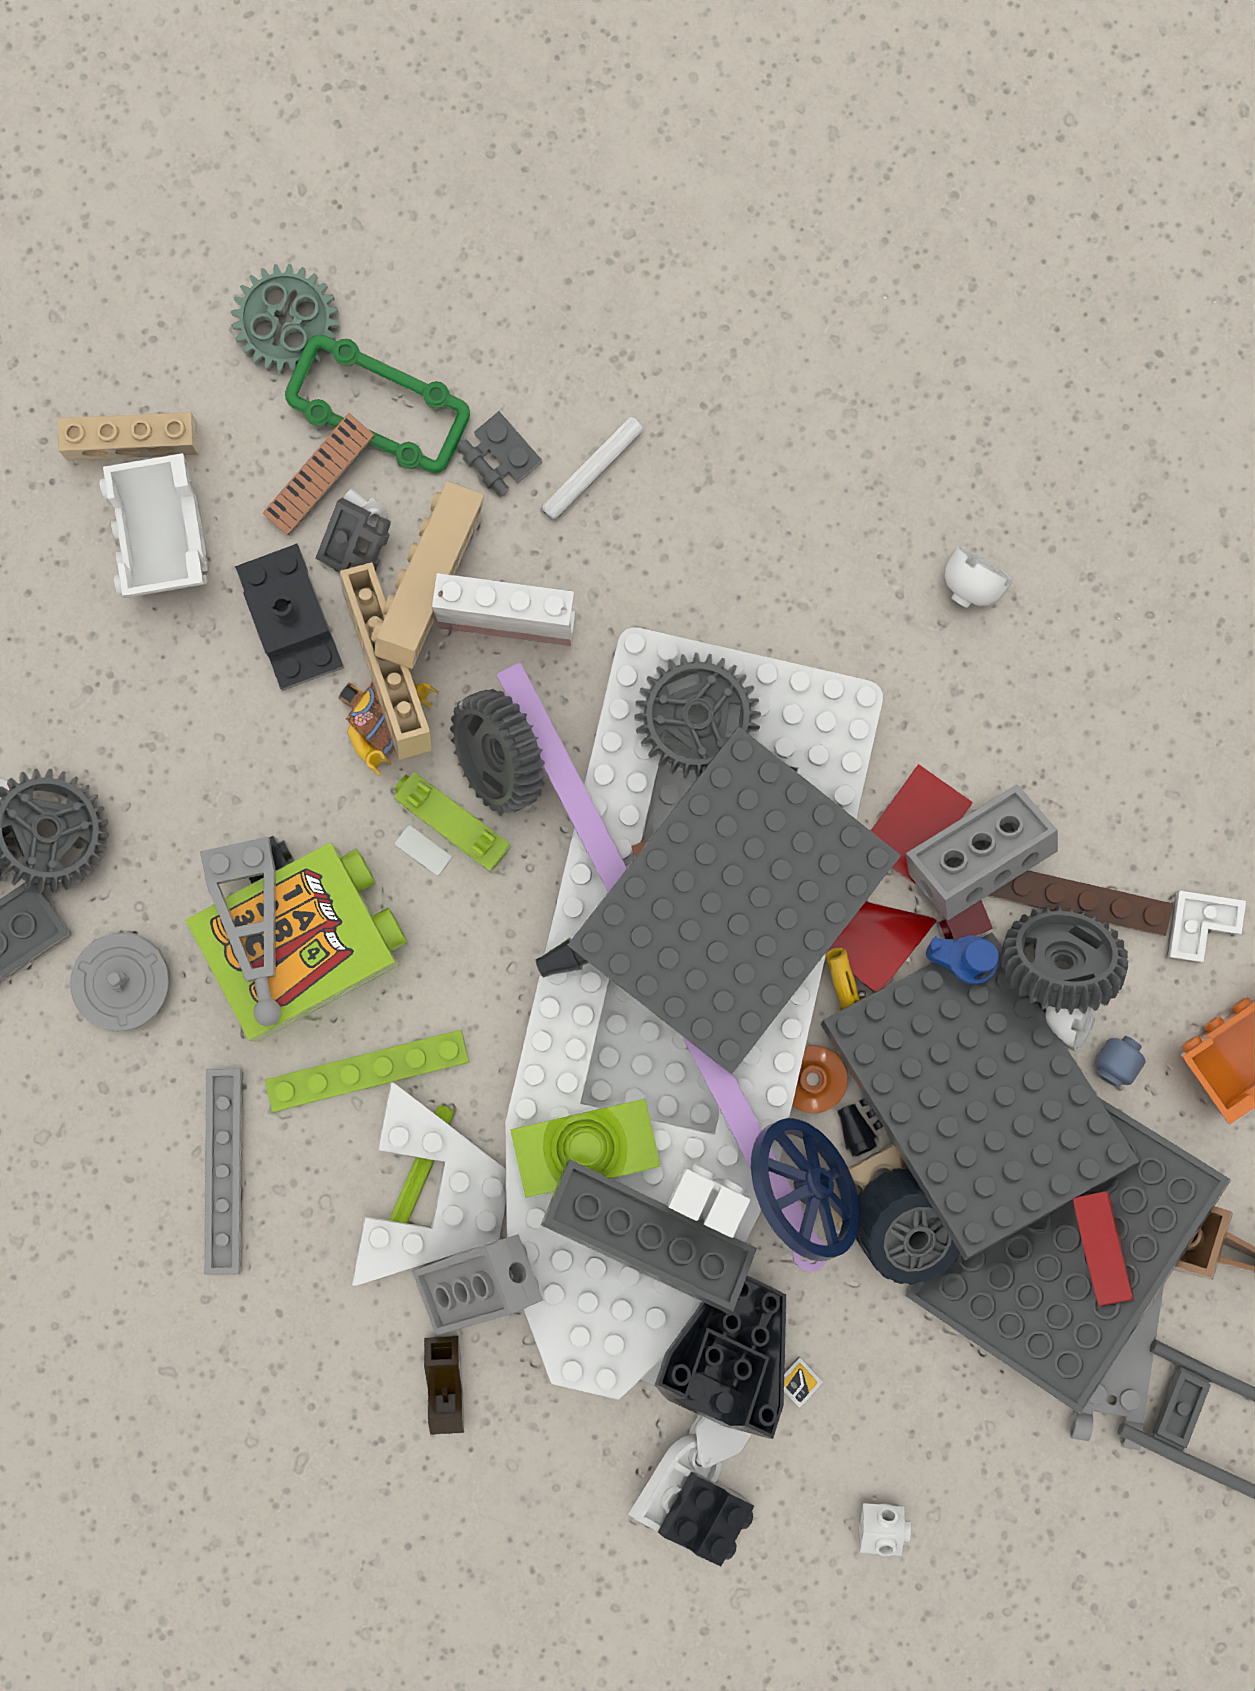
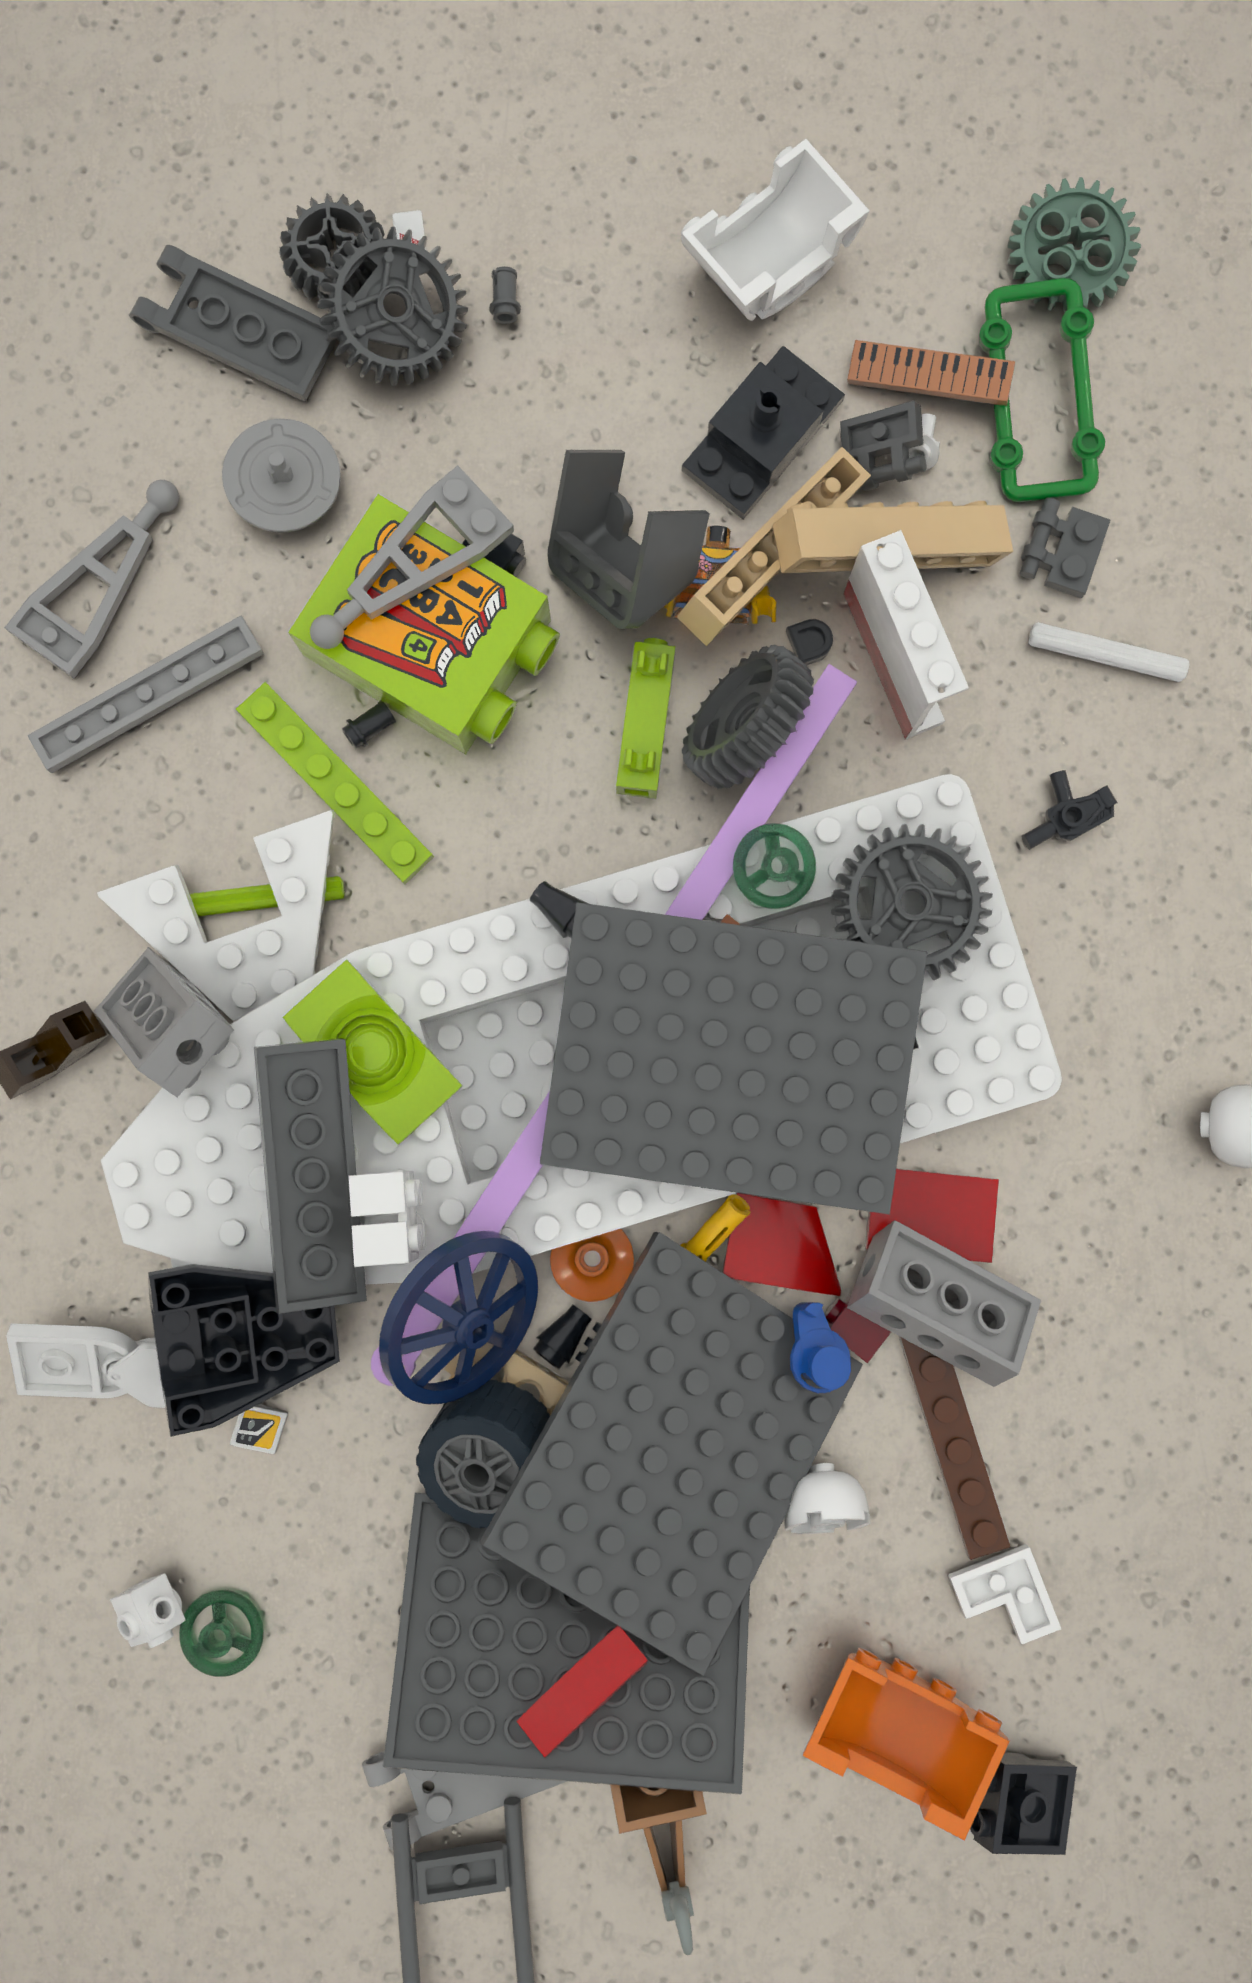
camera: 65 degrees right, 0 degrees up
tan brick [58,412,198,460] -> none
white sticker [395,825,452,876] -> none
black plate [658,1471,754,1567] -> none
dark grey gear [1001,906,1129,1015] -> none
sand blue head [1095,1036,1146,1088] -> none
none -> light grey plate [4,480,179,679]
none -> clear green piece [179,1590,264,1677]
none -> black pin [342,700,396,749]
none -> dark grey pin [489,266,521,324]
none -> dark grey windscreen [547,450,710,629]
none -> clear green piece [733,823,816,909]
none -> black tile [786,619,833,665]
none -> black piece [1021,770,1118,850]

